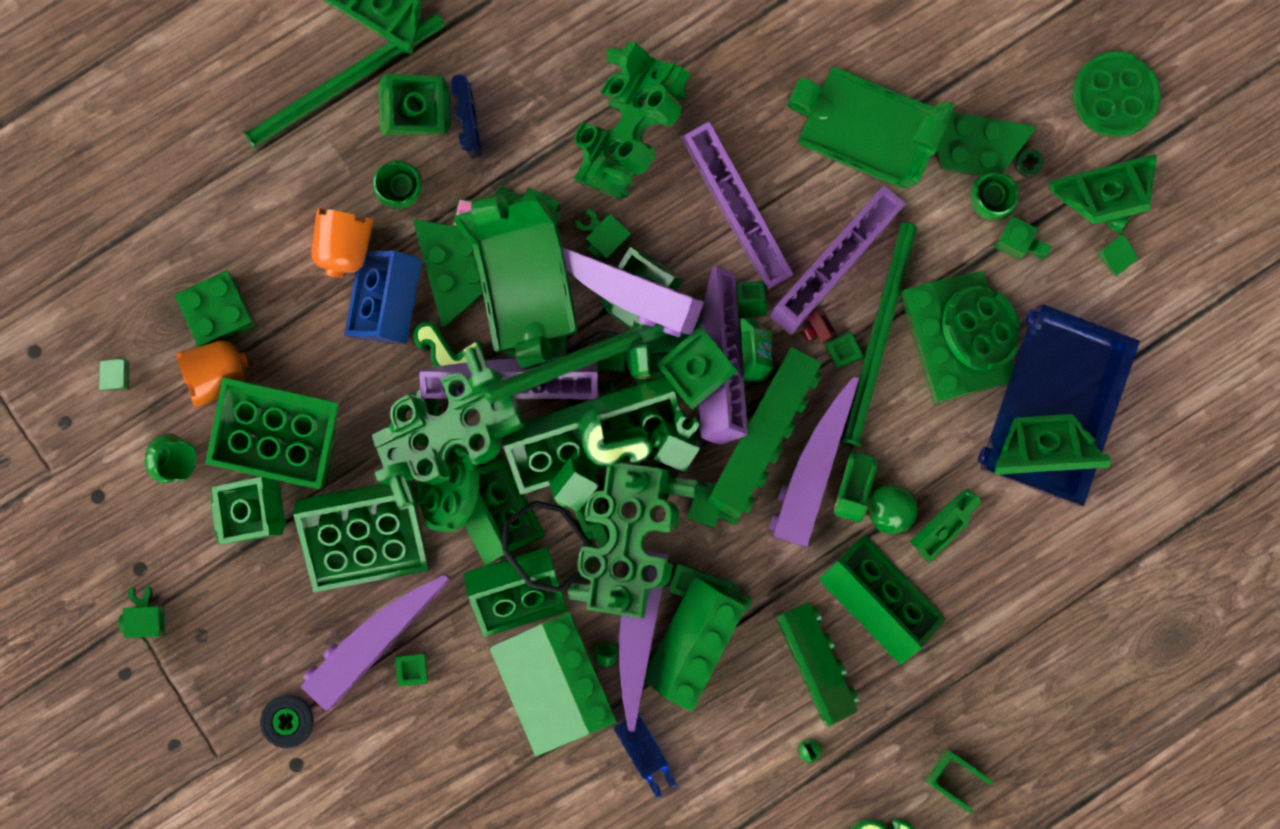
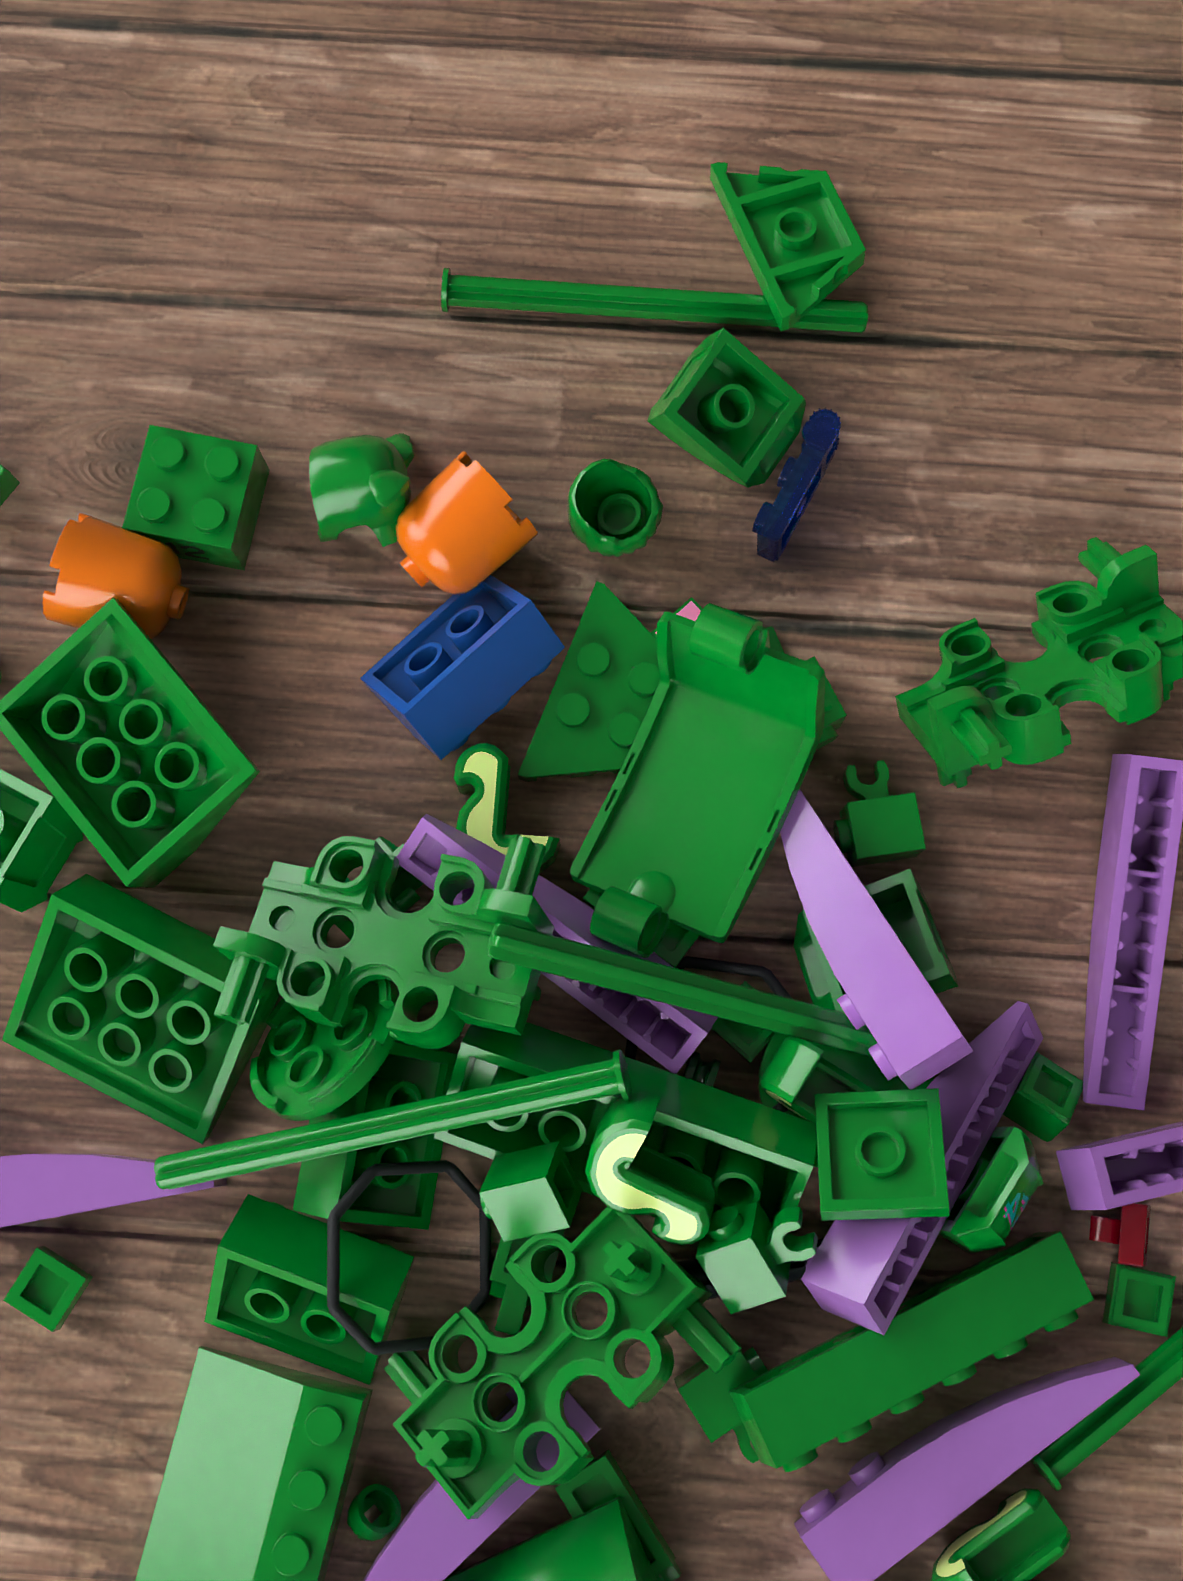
camera: 35 degrees right, 5 degrees down
none -> green axle [154,1050,632,1190]
none -> green piece [309,433,414,547]

